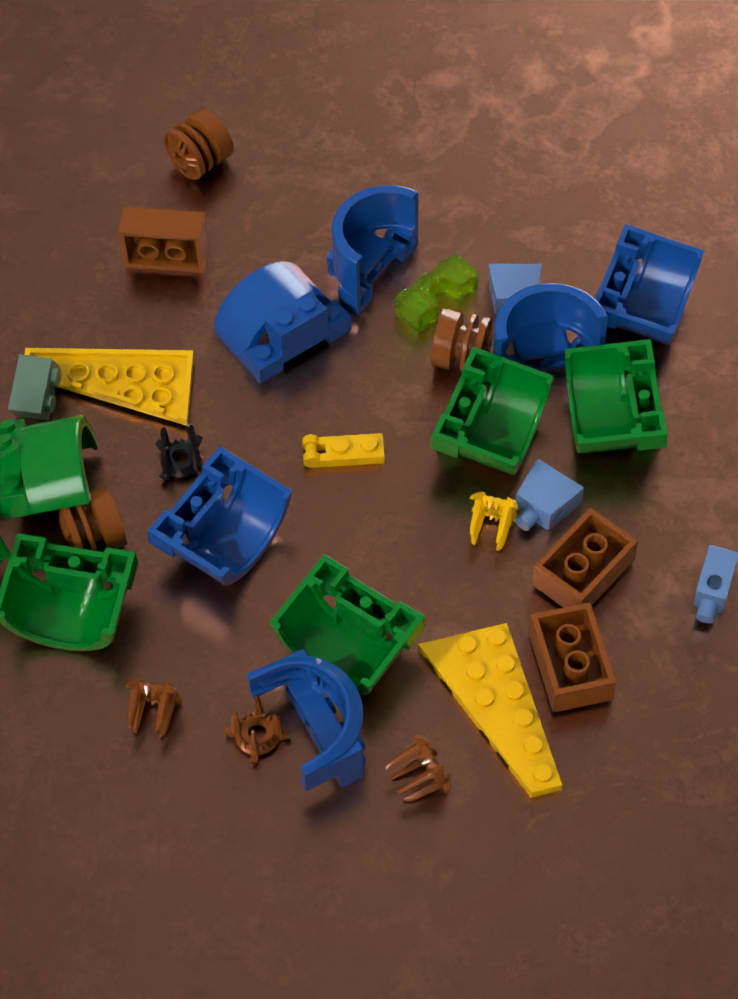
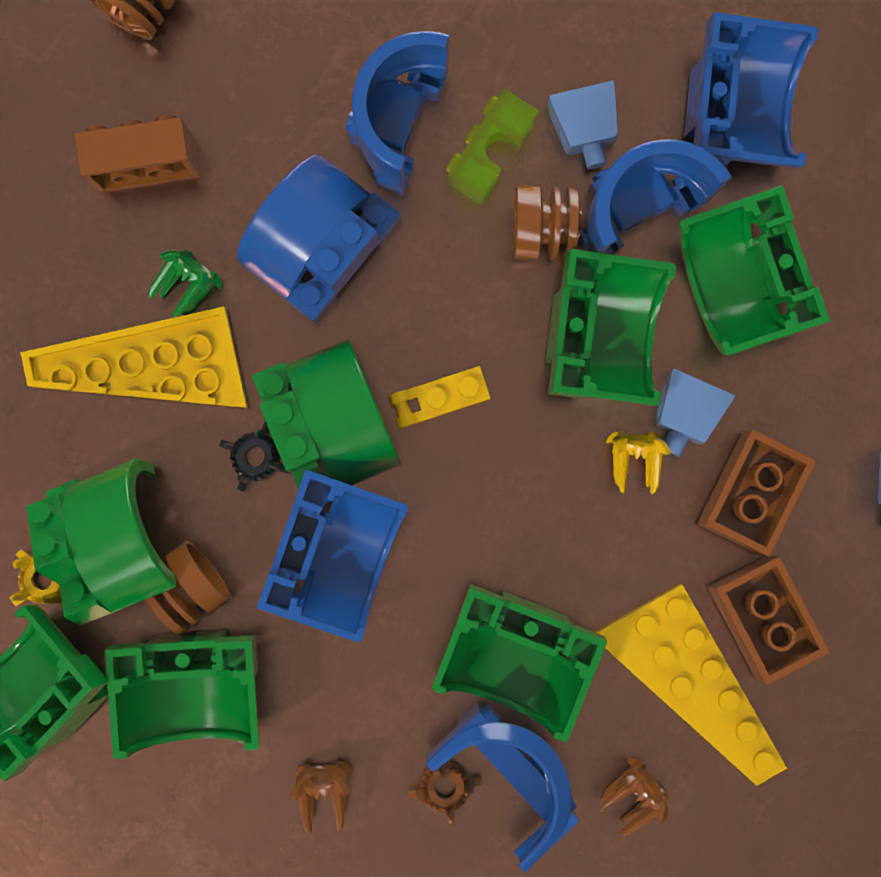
camera: 20 degrees left, 30 degrees up
sand green brick [8,354,62,421] -> none
none -> green piece [148,250,222,317]
none -> green piece [251,339,402,490]

